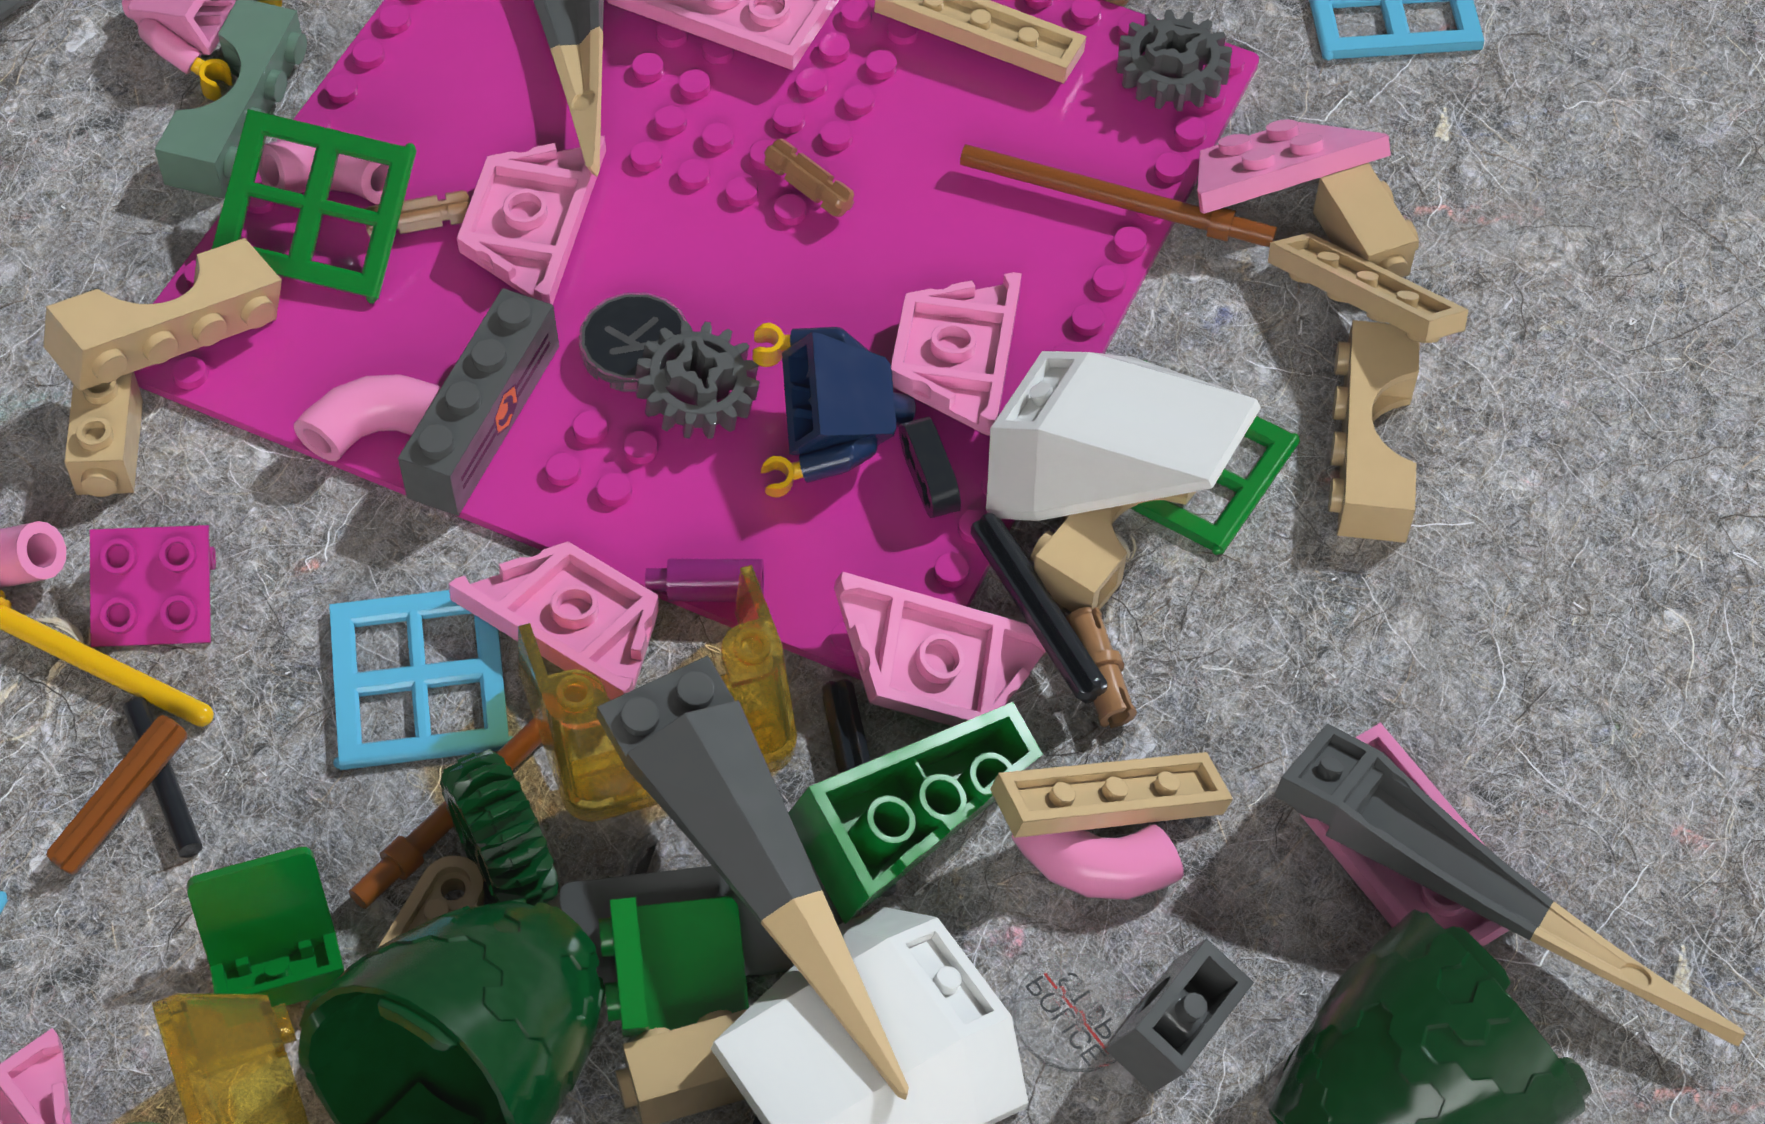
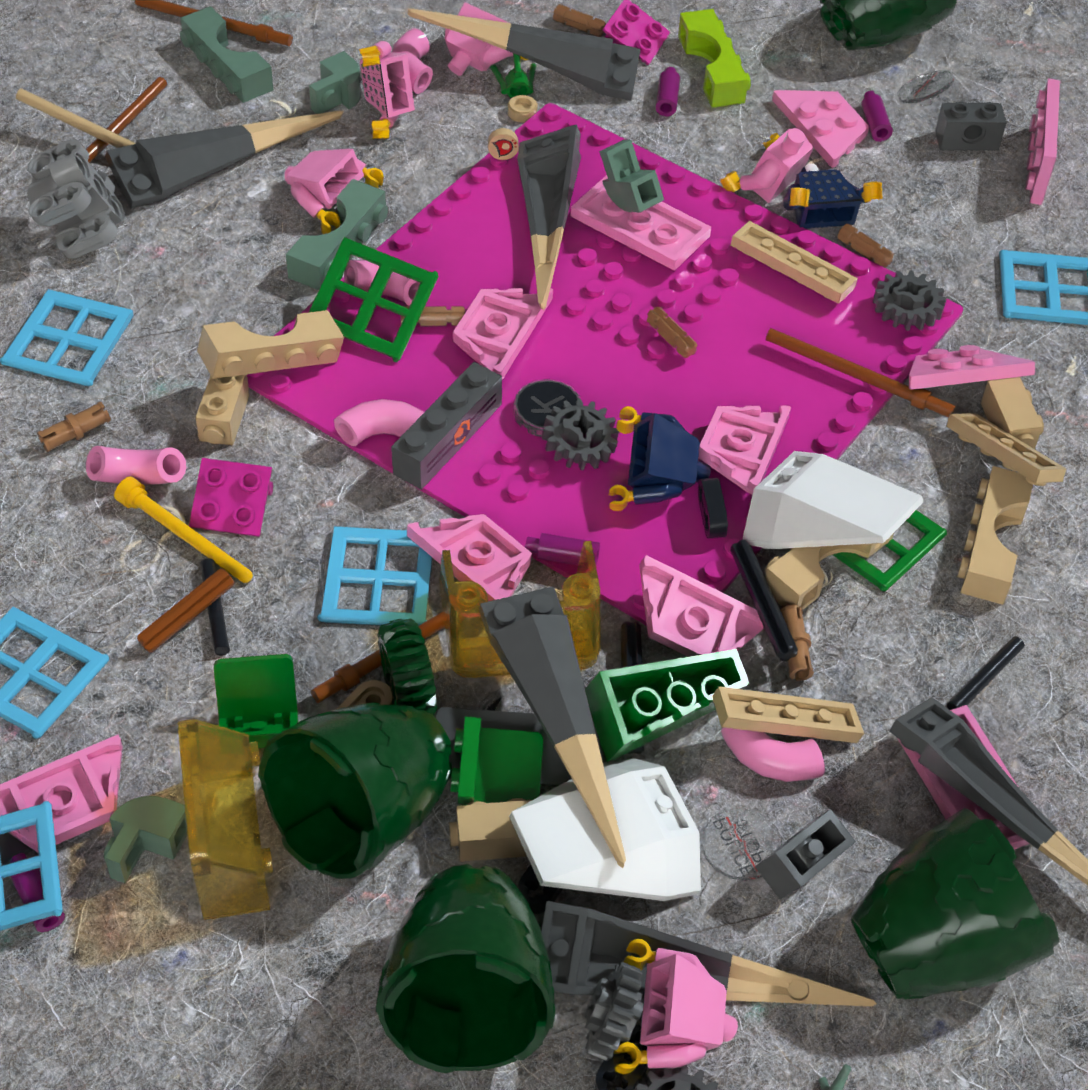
camera: 10 degrees right, 5 degrees down
none -> black bar [947,636,1025,710]

